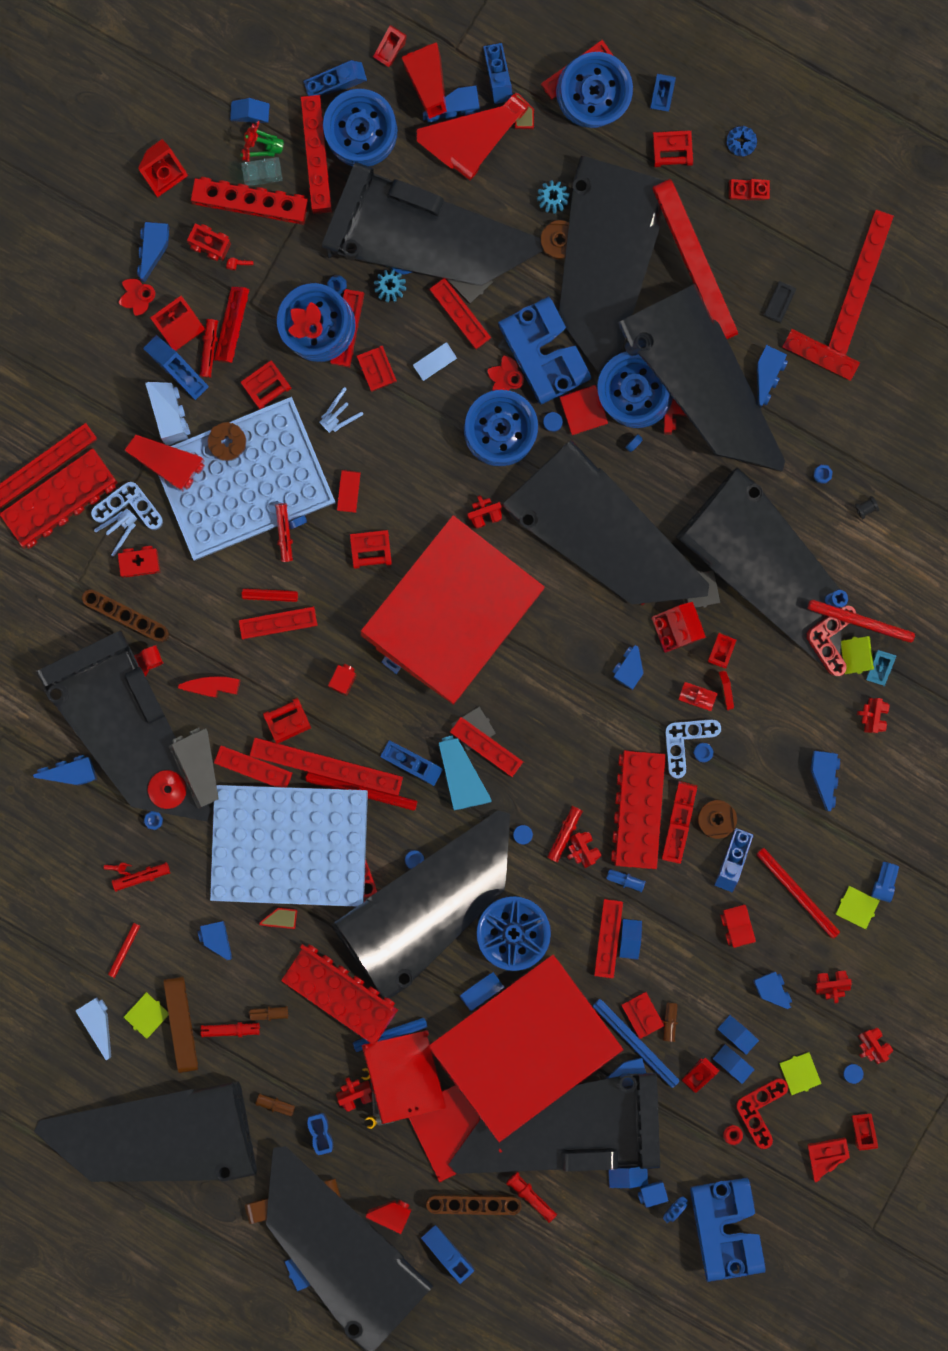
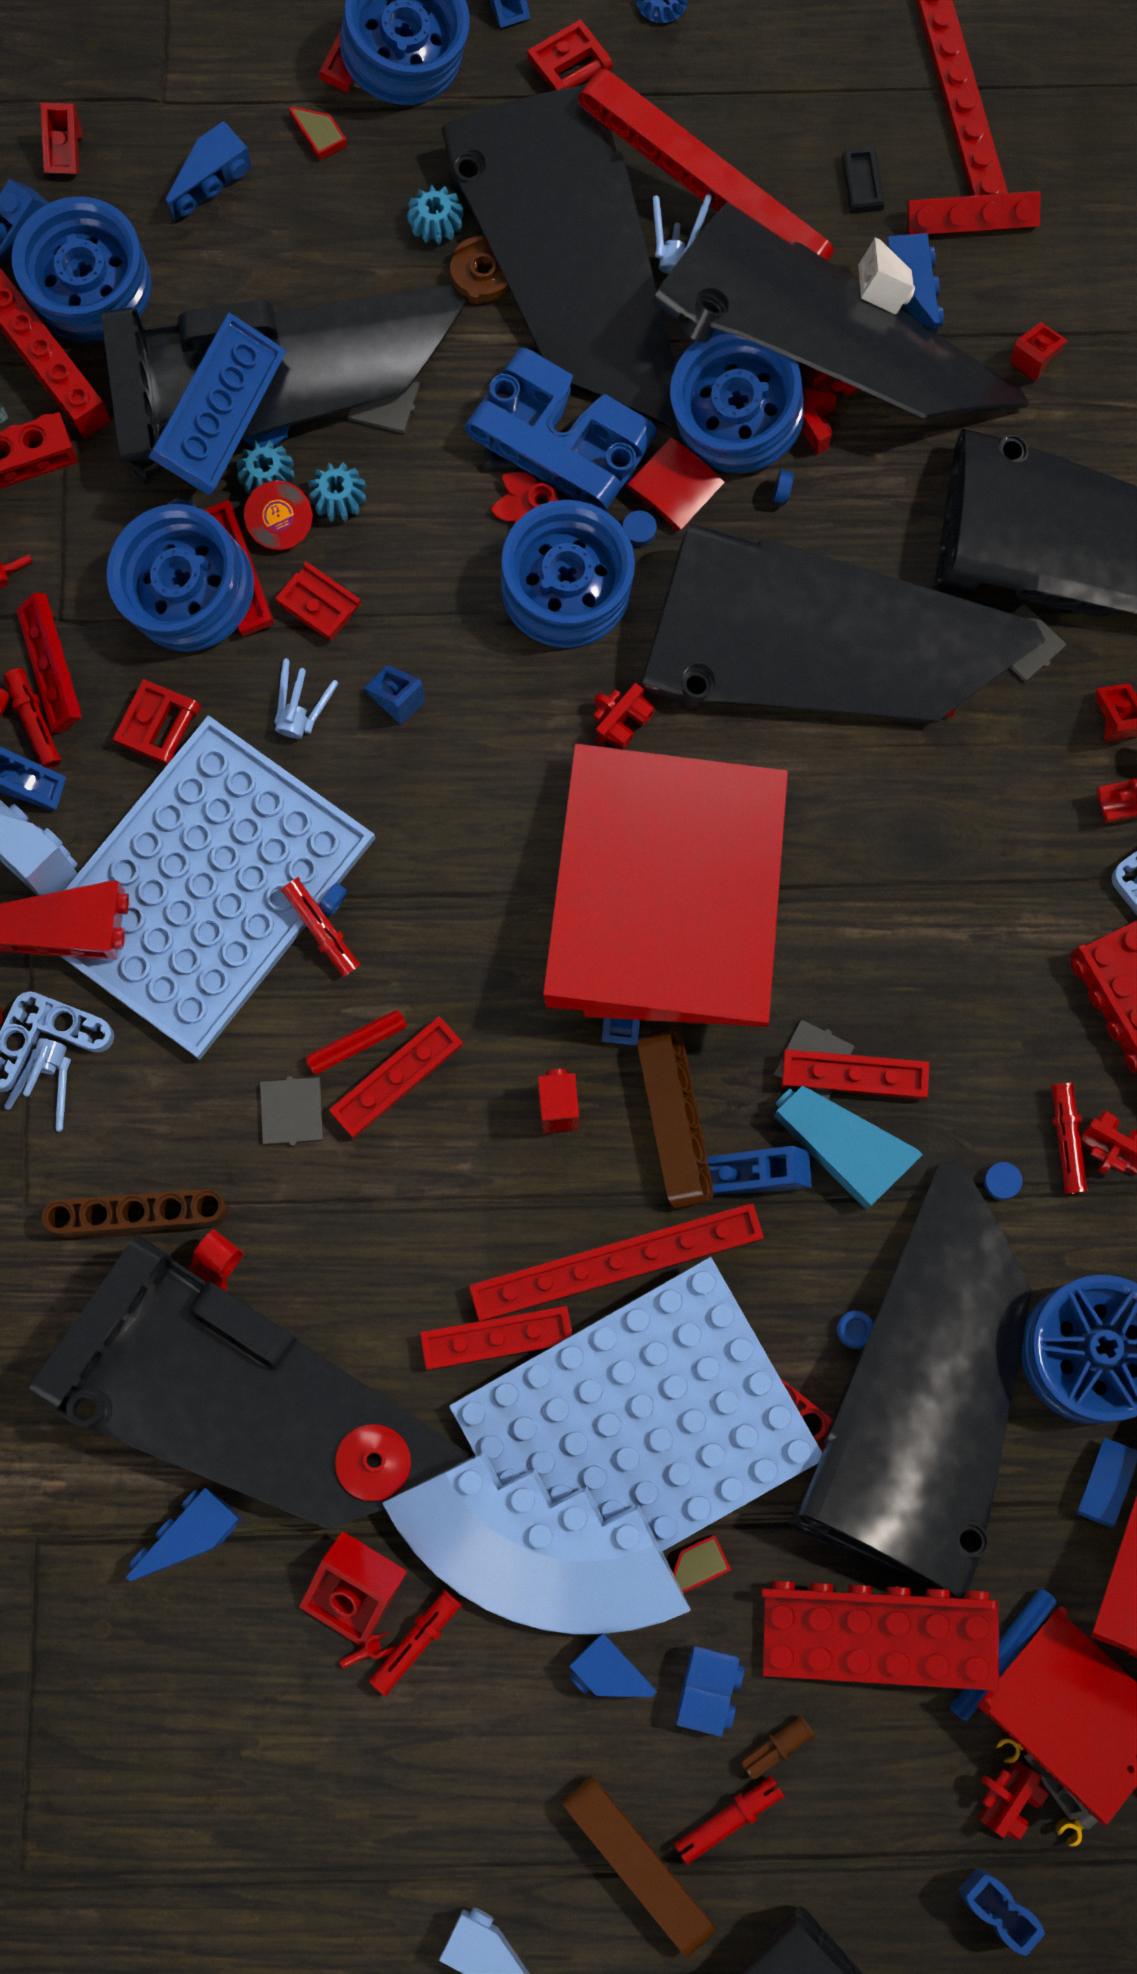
camera: 30 degrees left, 10 degrees down
red bar [108,923,140,978] -> none
red brick [118,546,161,578] -> none
lime piece [124,992,169,1039] -> none
blue tile [144,811,163,830] -> none
dark grey slope [168,728,219,809] -> none
red slope [178,677,241,698] -> none
reddish brown plate [208,422,247,461] -> none
reddish brown axle [256,1093,295,1116] -> none
red plate [263,697,311,744] -> none
red plate [288,302,323,338] -> none
red axle [305,772,417,811] -> none
red slope [337,470,361,513] -> none
red plate [350,530,392,569] -> none
red slope [402,43,447,119] -> none
light blue slope [413,342,457,381] -> none
red panel [417,94,529,181] -> none
red plate [430,278,491,350] -> none
blue slope [483,43,512,104] -> none
blue slope [612,645,644,690] -> none
red slope [652,602,706,653] -> none
red slope [729,179,770,200] -> none
blue tile [814,465,833,484] -> none
none -> blue plate [149,312,287,496]
none -> red tile [244,480,313,550]
none -> dark grey piece [260,1076,324,1147]
none -> red slope [299,1531,408,1647]
none -> dark azure gear [309,462,366,522]
none -> blue slope [363,665,426,725]
none -> light blue brick [382,1451,691,1634]
none -> reddish brown beam [638,1027,714,1209]
none -> light blue plant [653,194,712,274]
none -> blue brick [675,1644,744,1737]
none -> white slope [858,238,915,315]
none -> red slope [1010,322,1068,382]

